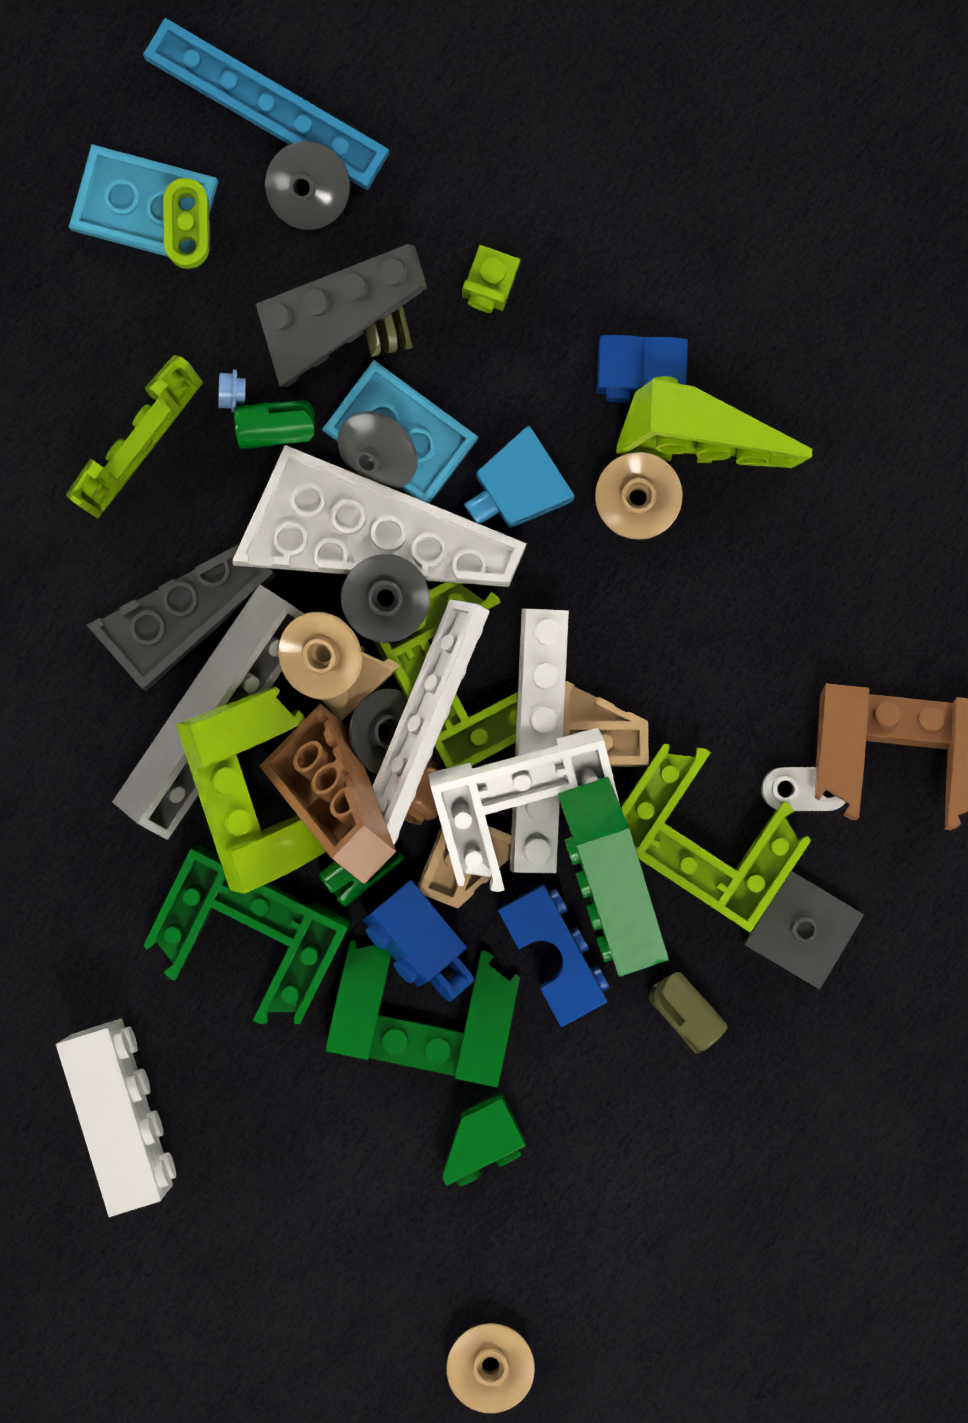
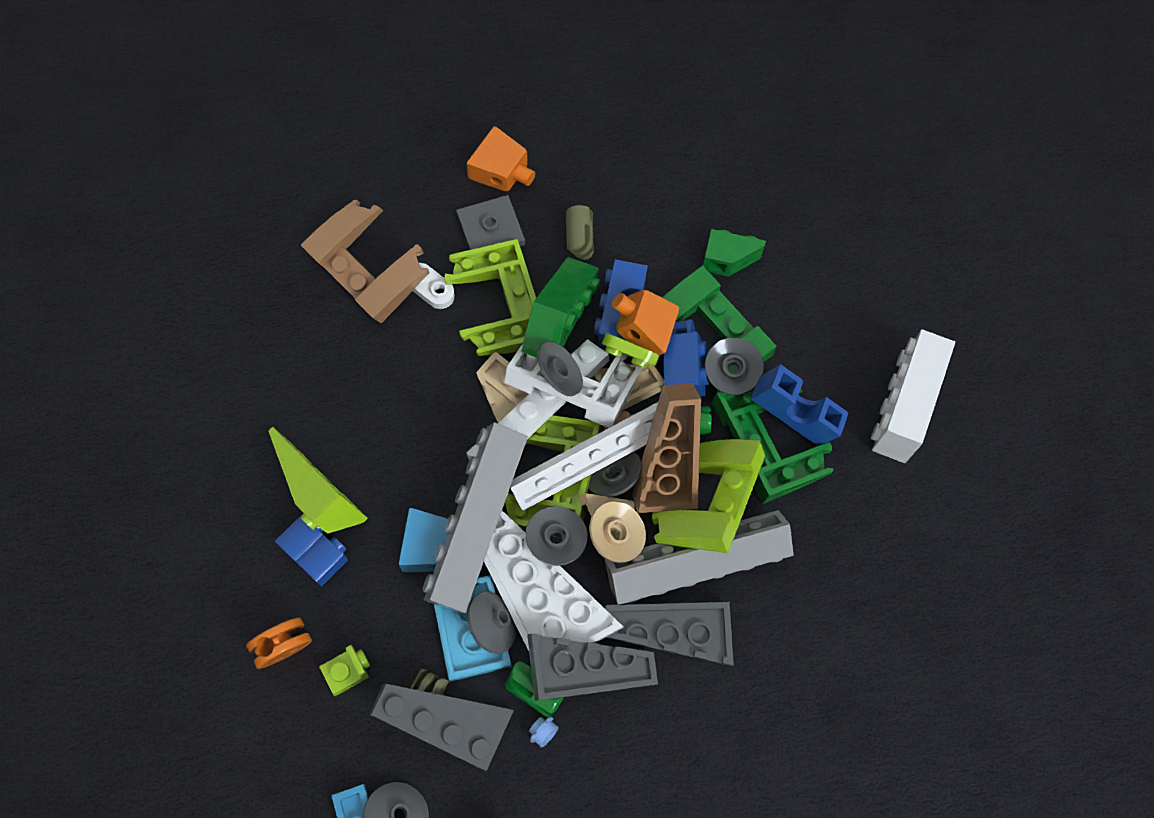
camera: 145 degrees left, 20 degrees down
lime wedge [66,355,203,519] -> none
tan dish [447,1323,535,1413] -> none
tan dish [595,452,683,540] -> none
none -> orange head [246,617,312,669]
none -> light grey brick [422,422,528,613]
none -> orange torso [467,126,535,191]
none -> dark grey wing [527,634,658,701]
none -> dark grey dish [537,342,583,396]
none -> lime plate [601,333,660,369]
none -> orange torso [611,290,680,355]
none -> dark grey dish [705,338,764,395]
none -> blue arch [751,364,848,446]

